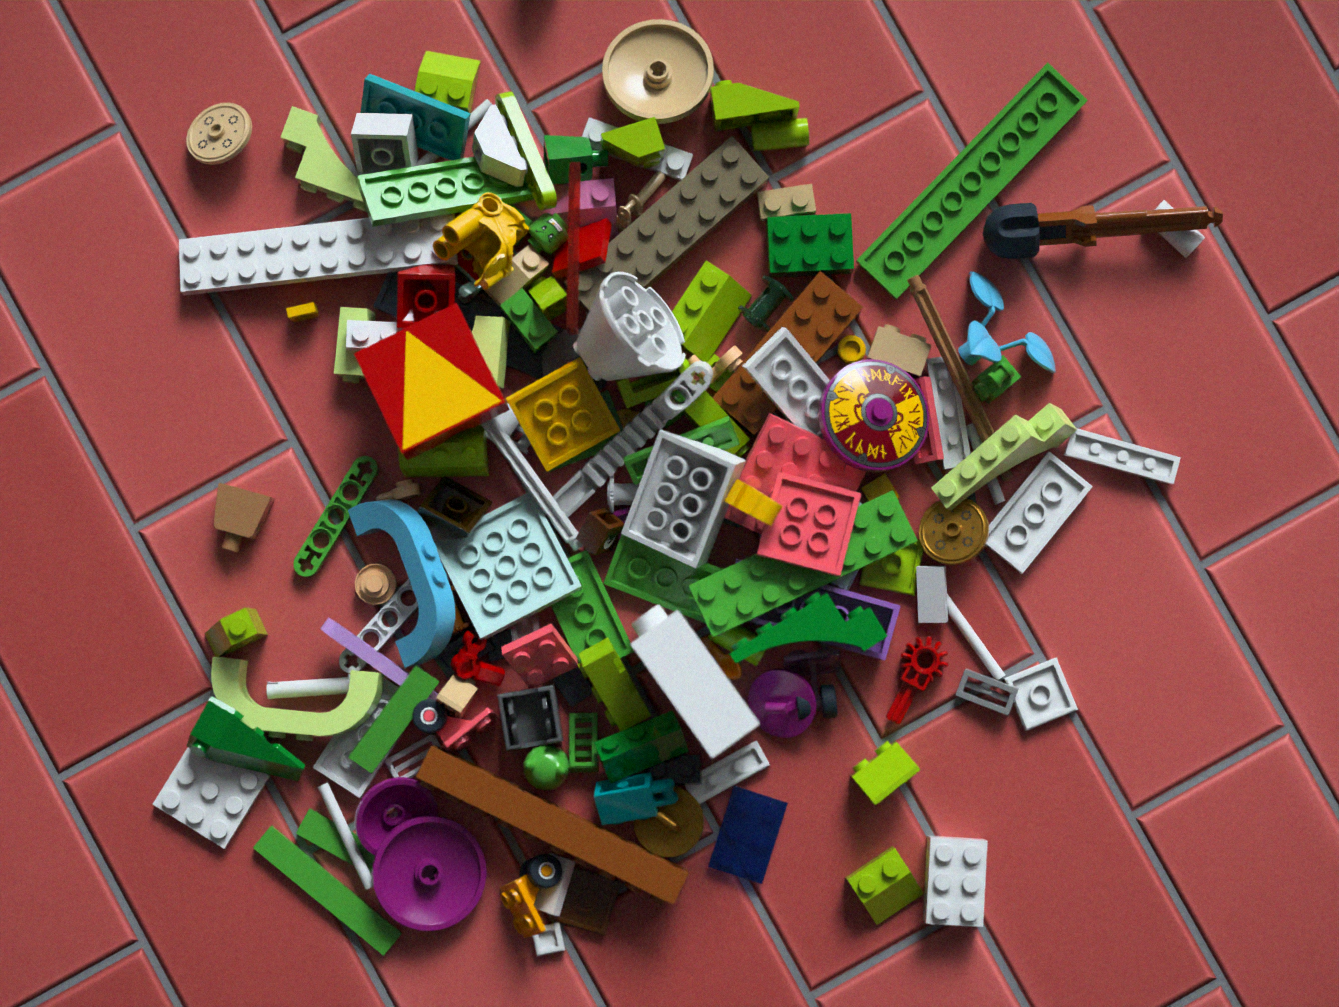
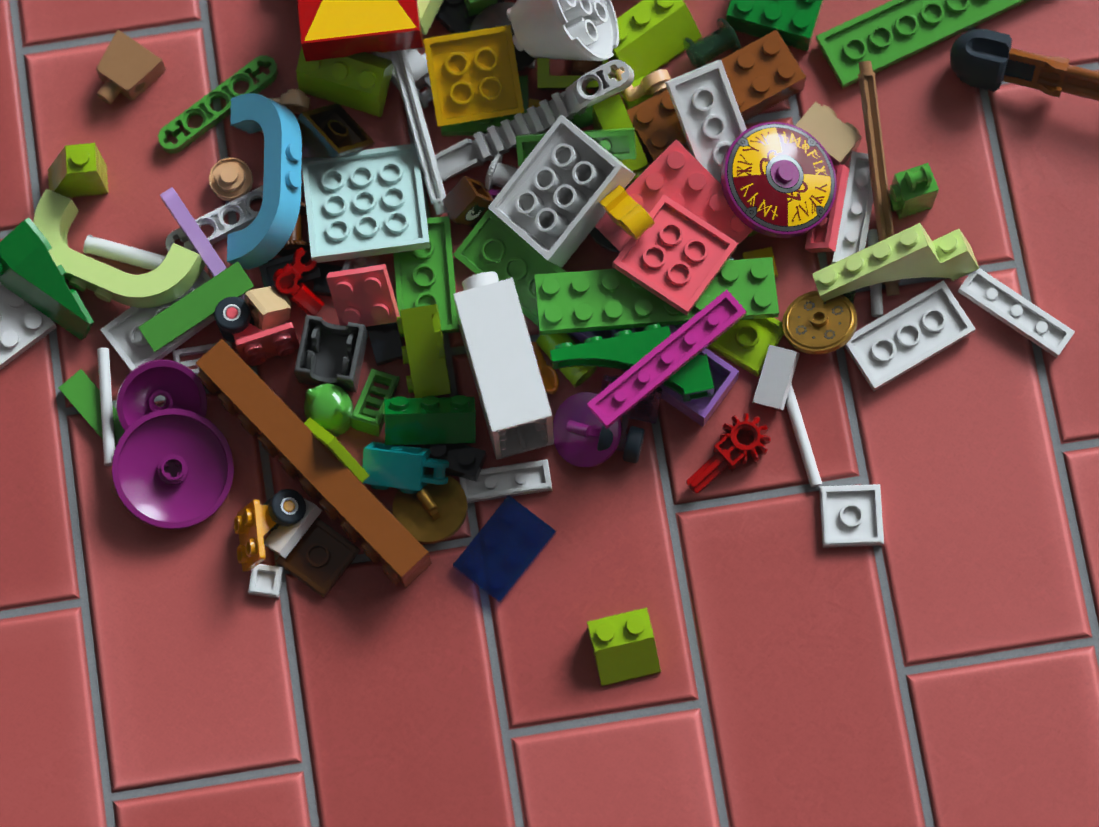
camera: 25 degrees right, 10 degrees down
bright green tile [253,825,402,956] -> none
yellow tile [837,335,866,364] -> none
lime slope [850,741,920,805] -> none
white brick [923,836,987,927] -> none
light grey tile [956,668,1019,716] -> none
medium azure plant [958,271,1056,374] -> none
none -> lime tile [304,418,370,483]
none -> dark pink plate [587,289,747,429]

